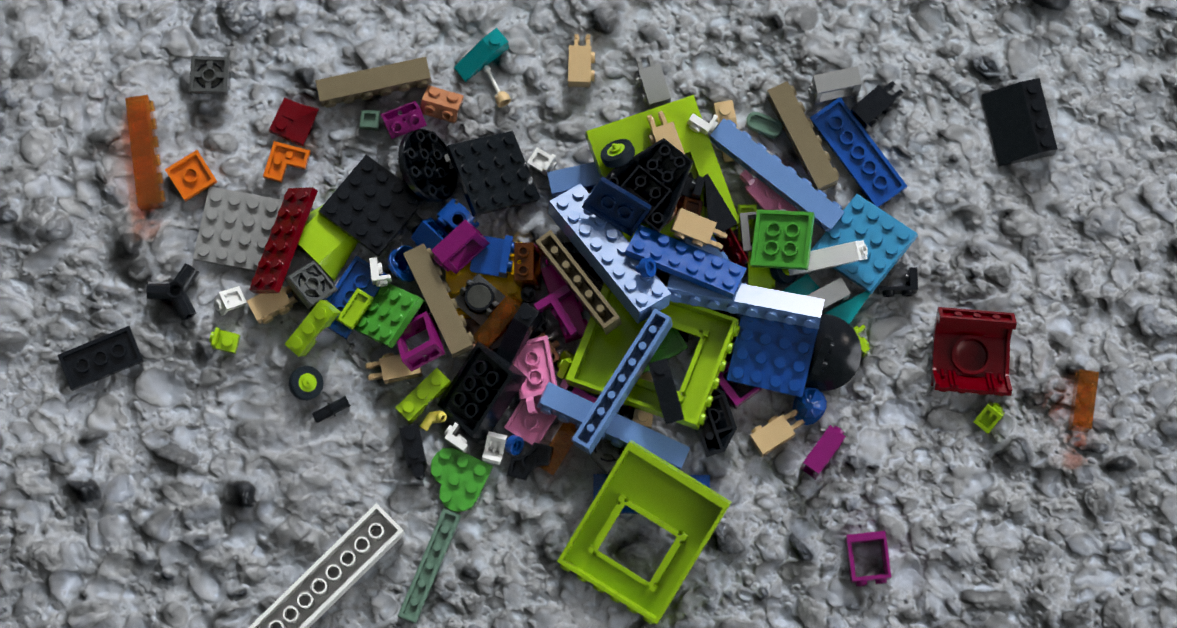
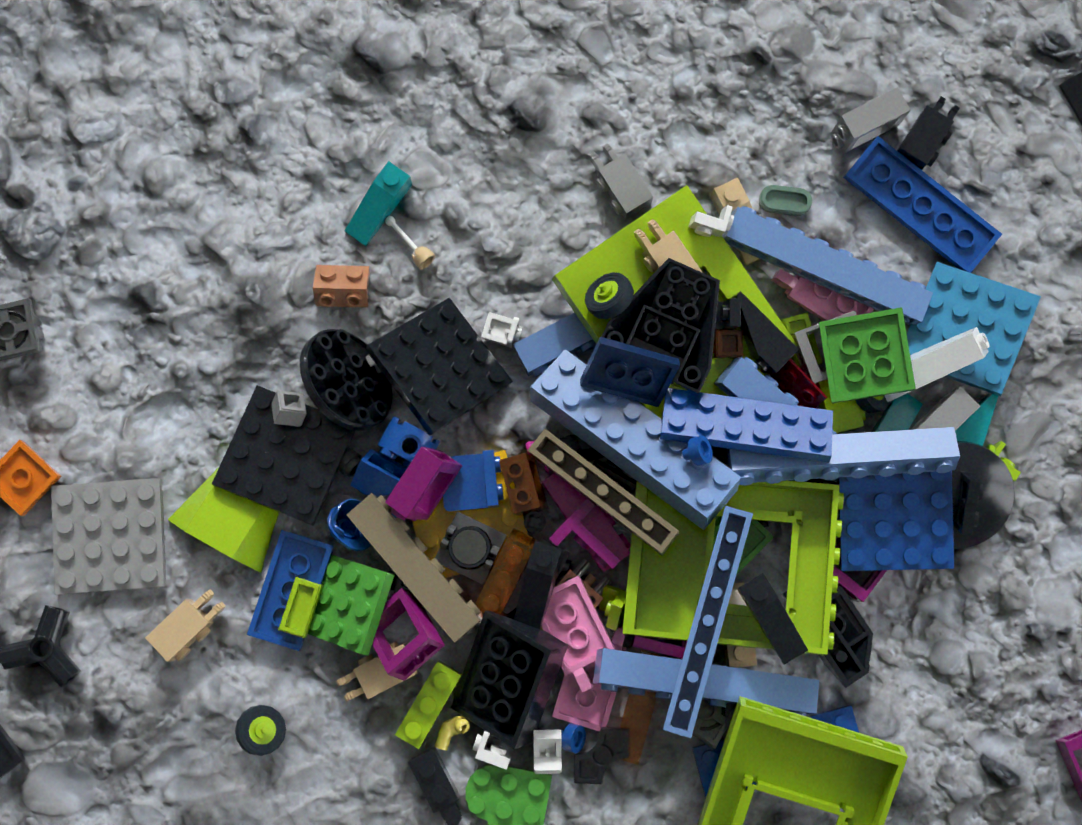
camera: 20 degrees left, 5 degrees up
lime bracket [209,327,241,354] -> none
white bracket [214,286,247,316] -> none
dark red plate [249,187,318,294] -> none
orange plate [263,141,311,183] -> none
dark red plate [269,97,319,147] -> none
dark grey piece [285,260,338,309] -> none
lime arch [285,300,341,357] -> none
black axle [312,396,350,423] -> none
dark tan brick [315,57,432,108] -> none
sand green tile [359,110,380,131] -> none
white bracket [369,257,392,287] -> none
magenta window [380,101,427,139] -> none
tan hinge [568,34,595,87] -> none
tan hinge [670,208,728,250] -> none
tan hinge [749,409,805,457] -> none
dark tan brick [766,81,839,191] -> none
blue piece [793,387,827,425] -> none
magenta window [800,425,846,480] -> none
black bracket [878,267,918,297] -> none
none -> light grey slope [272,390,307,427]

